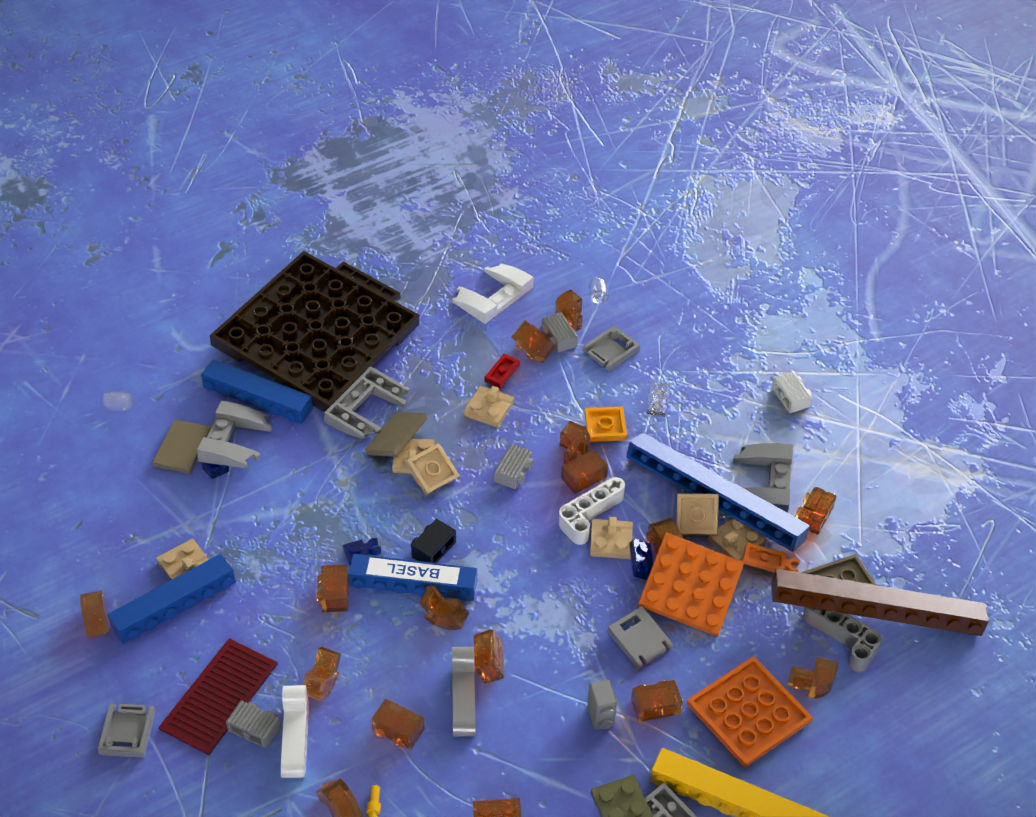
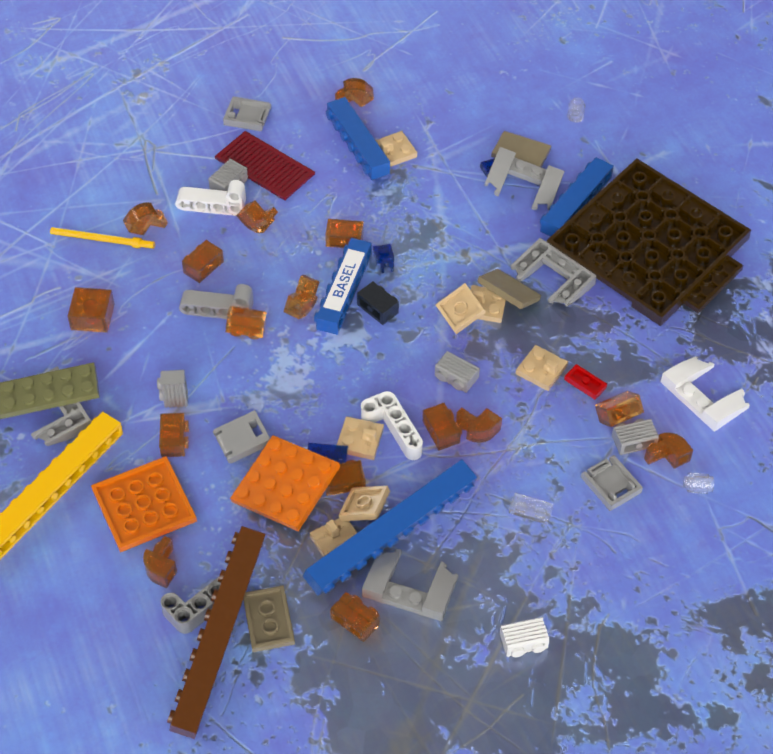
camera: 100 degrees right, 5 degrees up
light orange plate [585,406,627,442] -> none
orange plate [742,542,800,573] -> none

